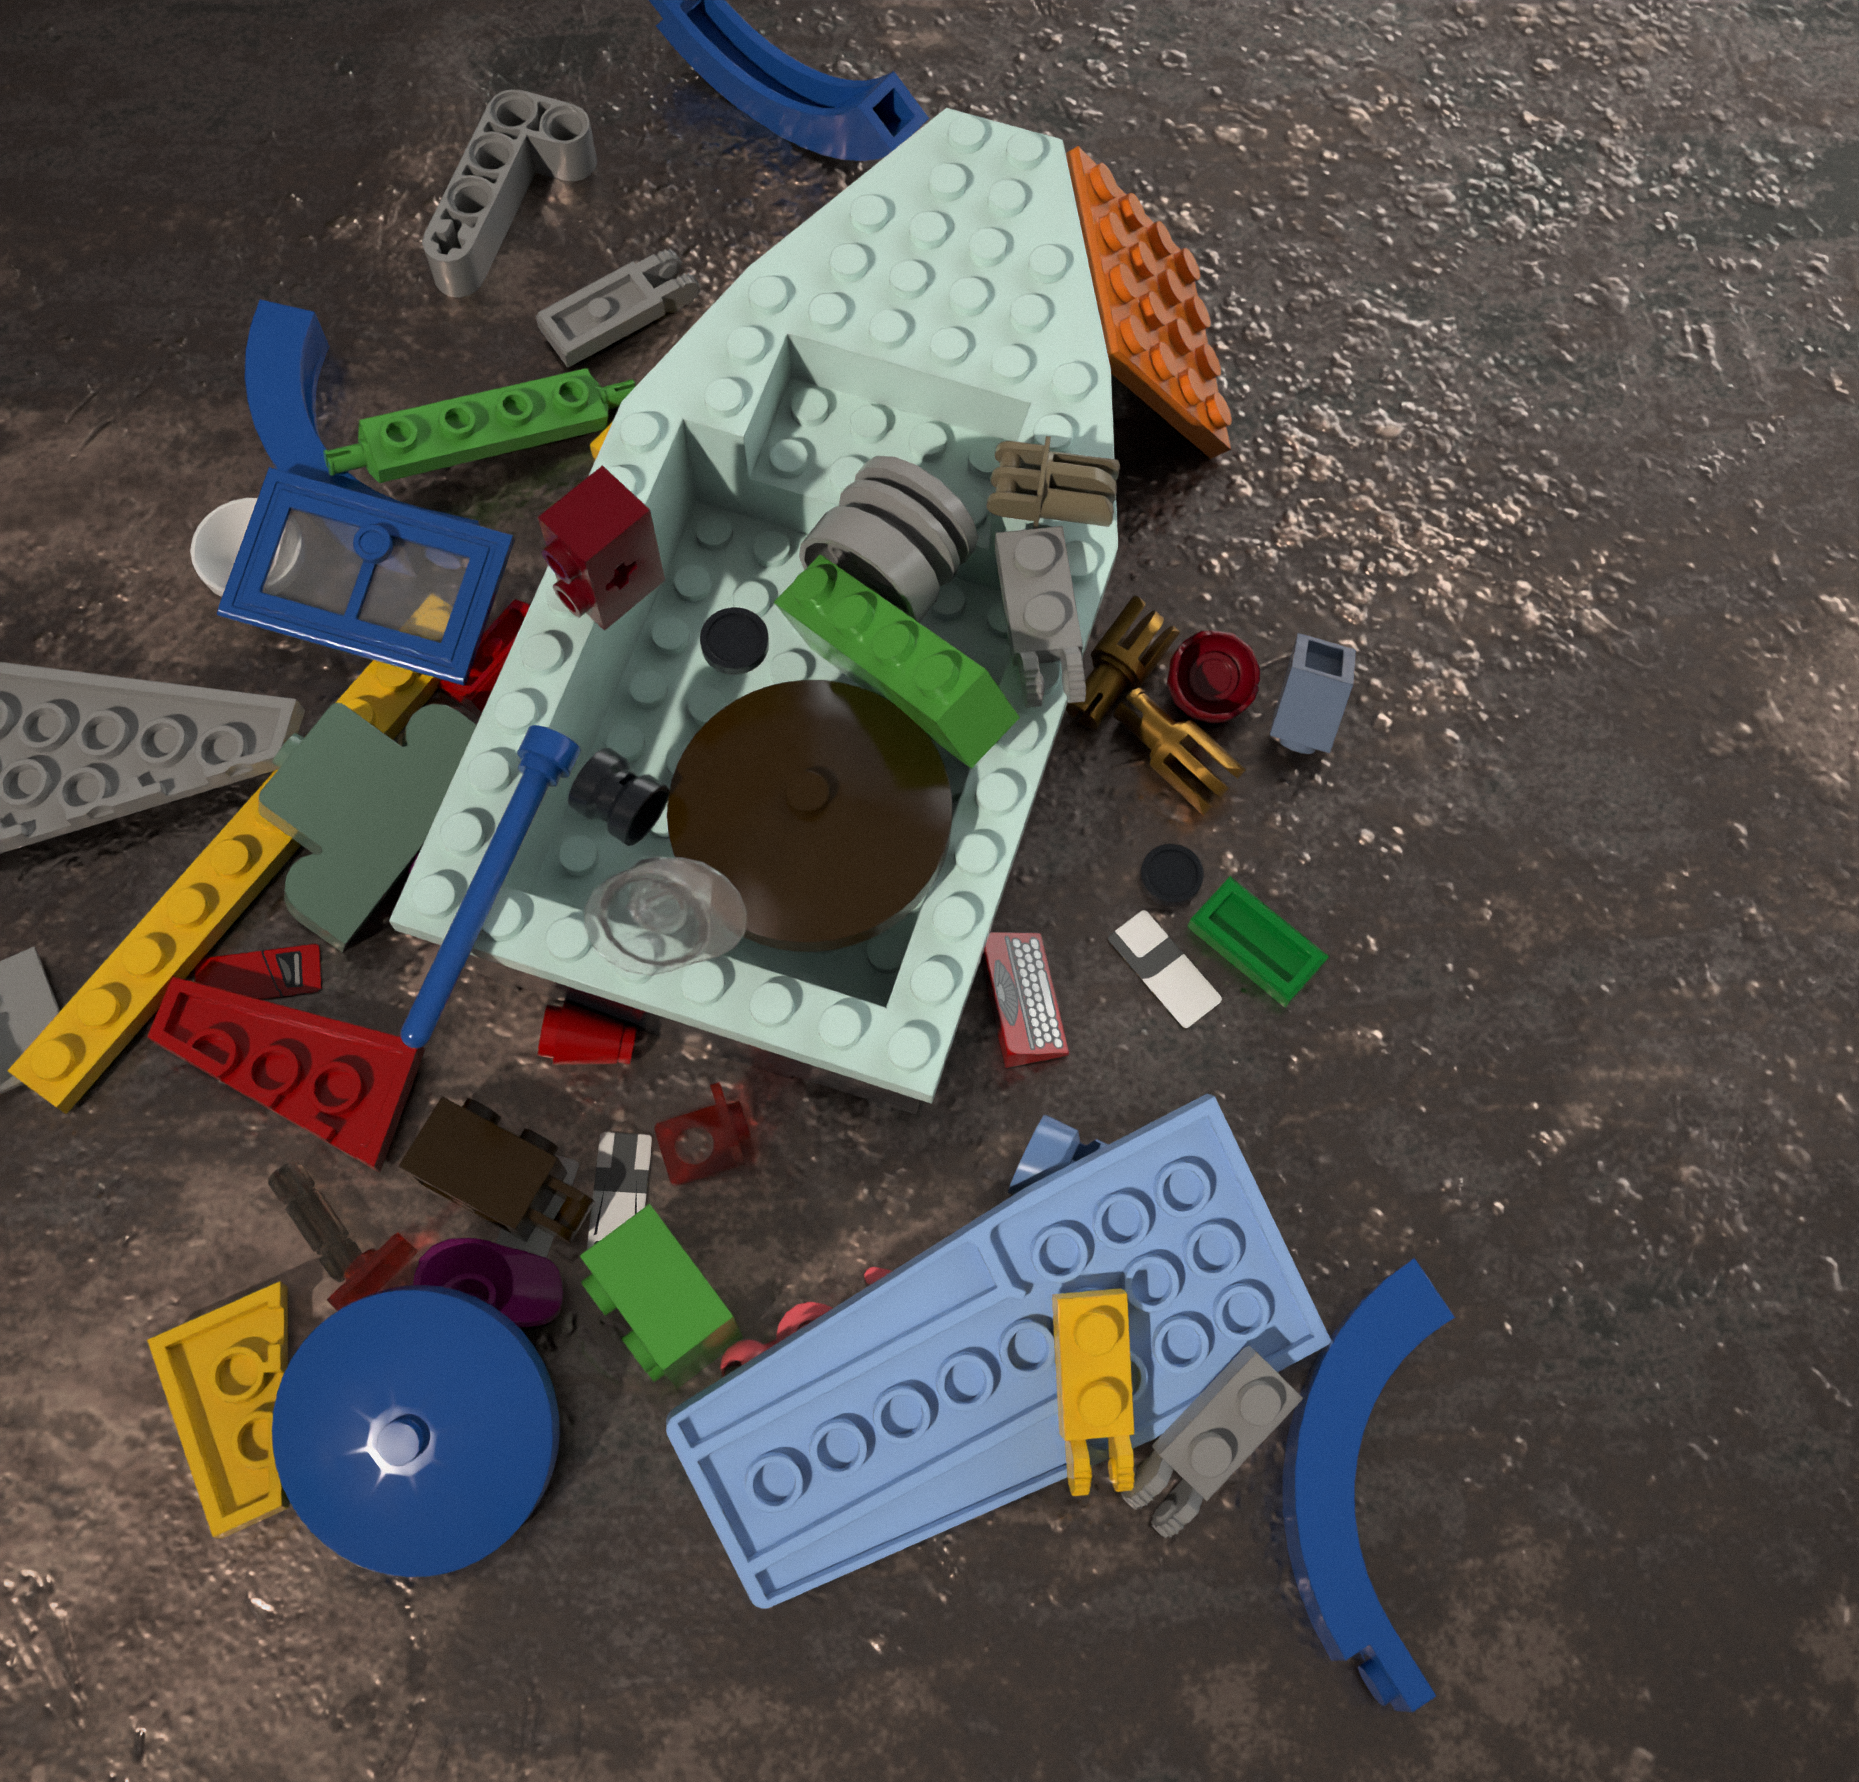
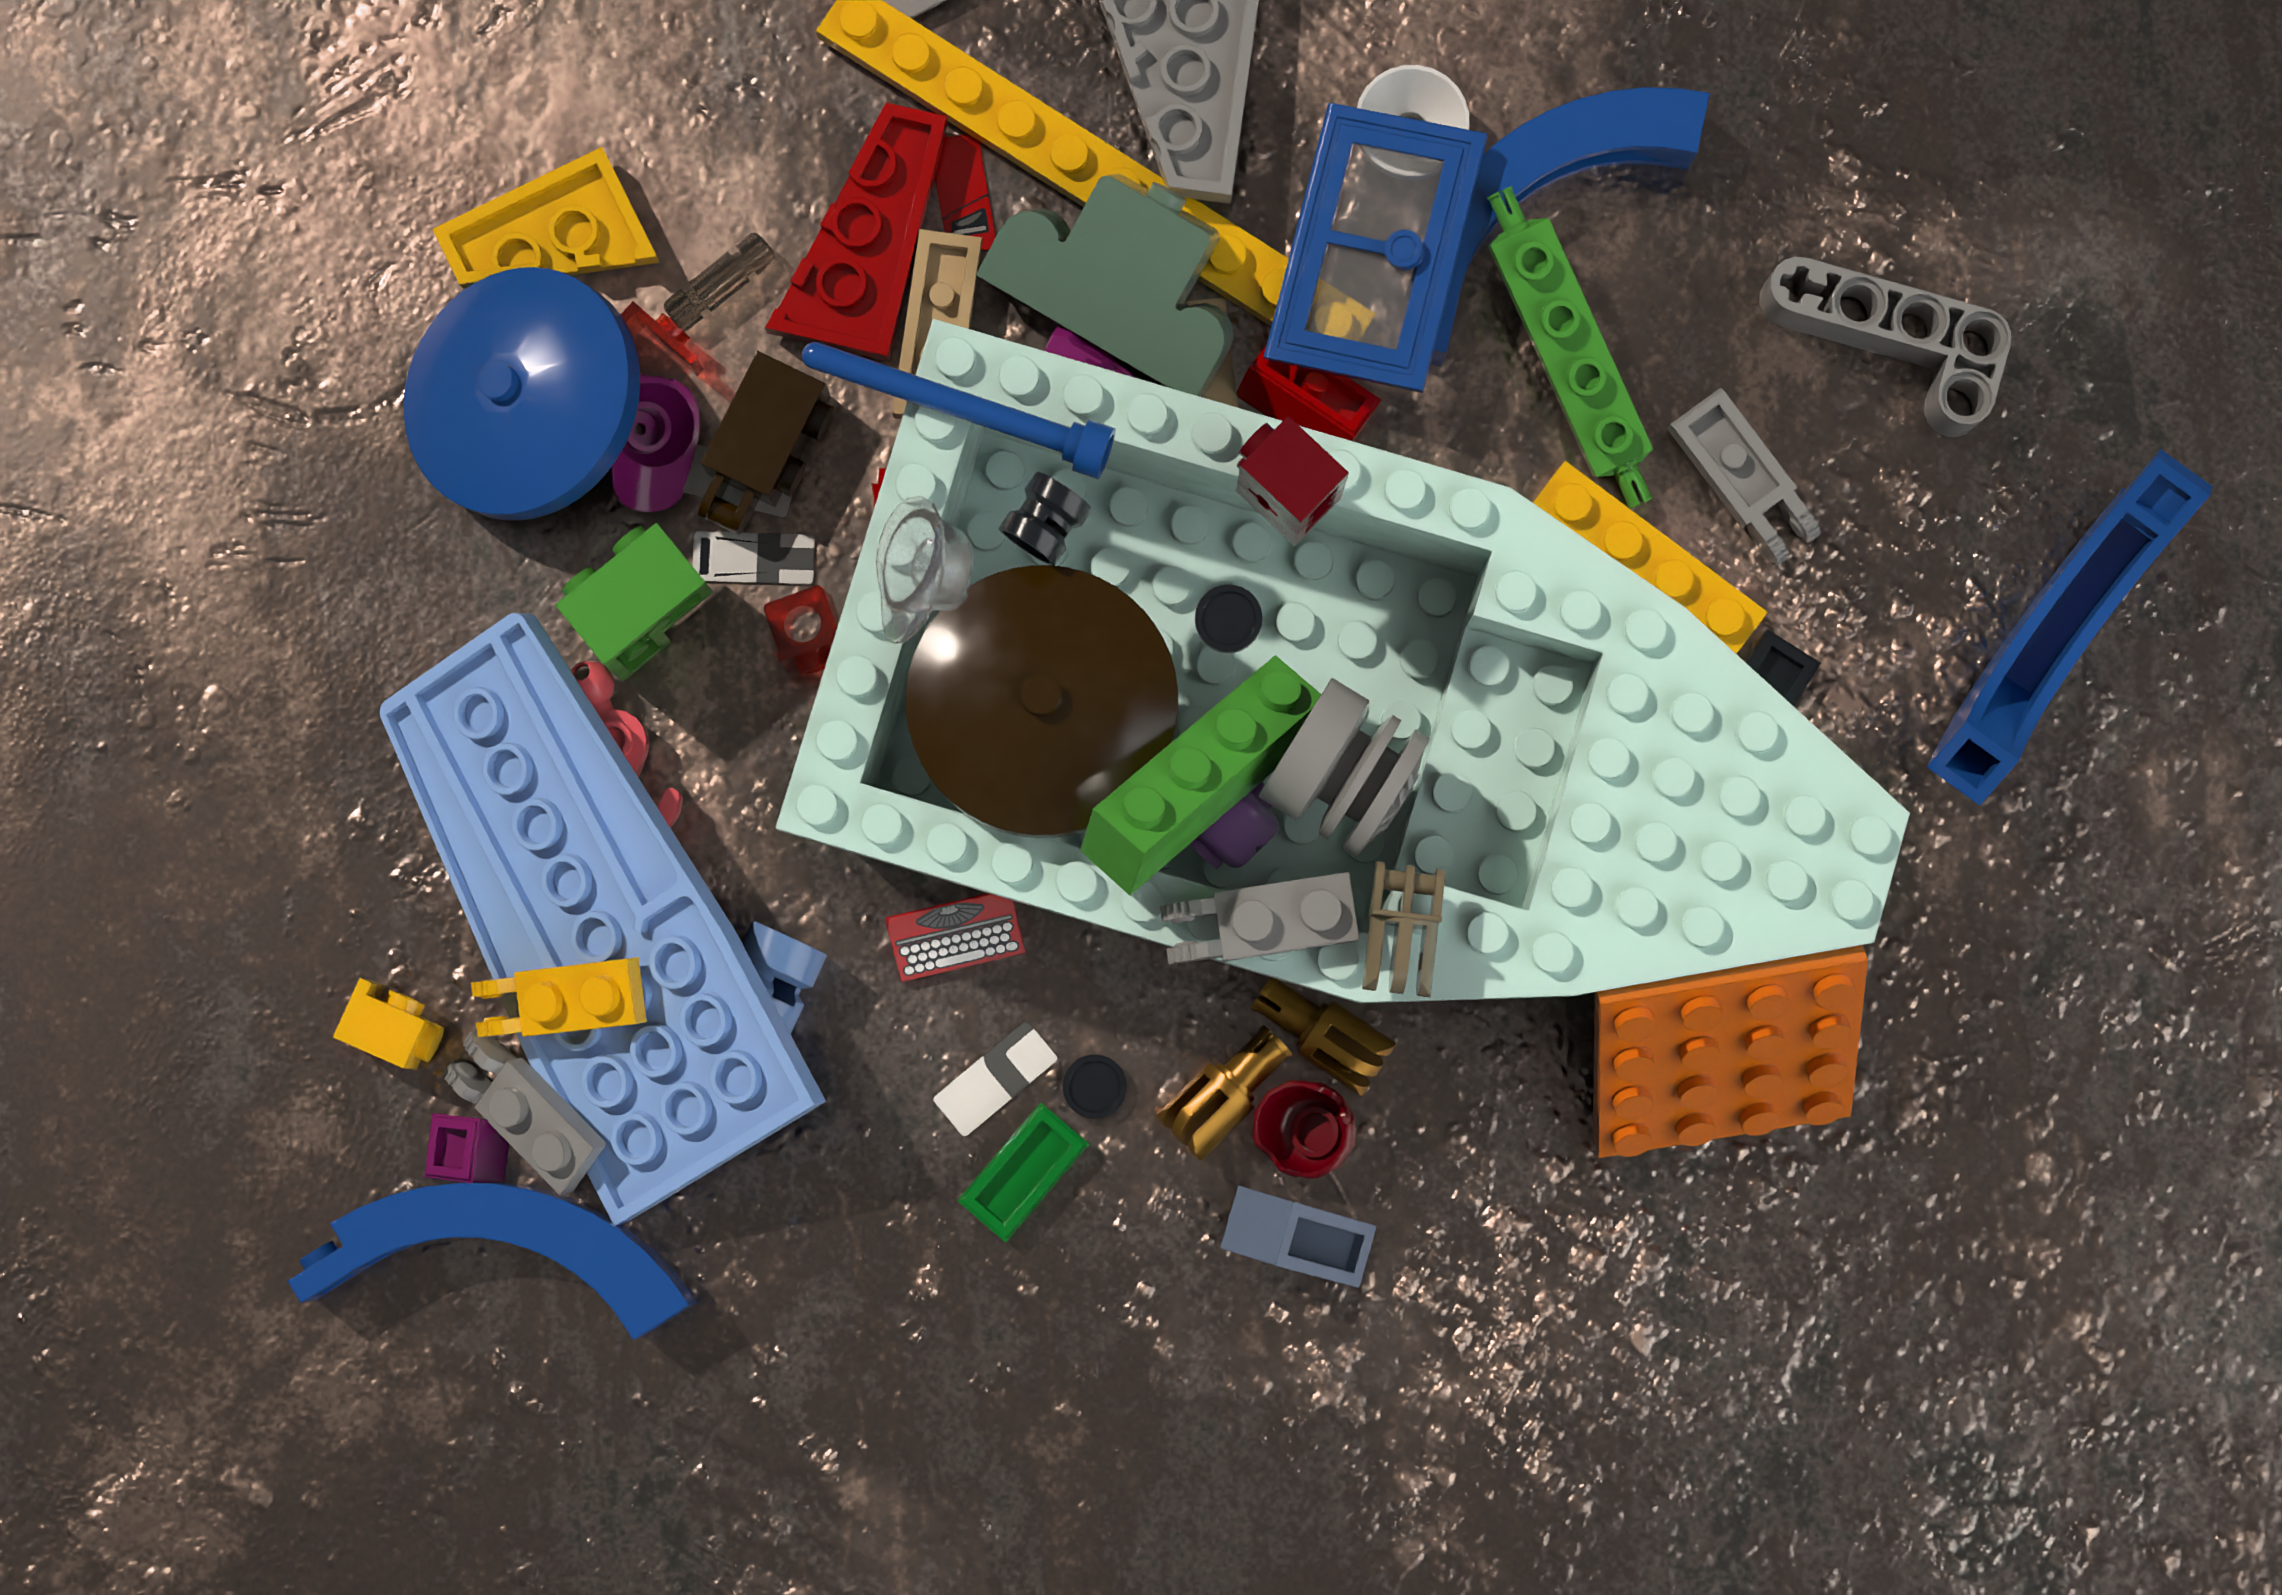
camera: 90 degrees right, 15 degrees up
none -> yellow brick [333,978,444,1070]
none -> magenta slope [424,1113,509,1183]
none -> tan plate [892,229,983,419]

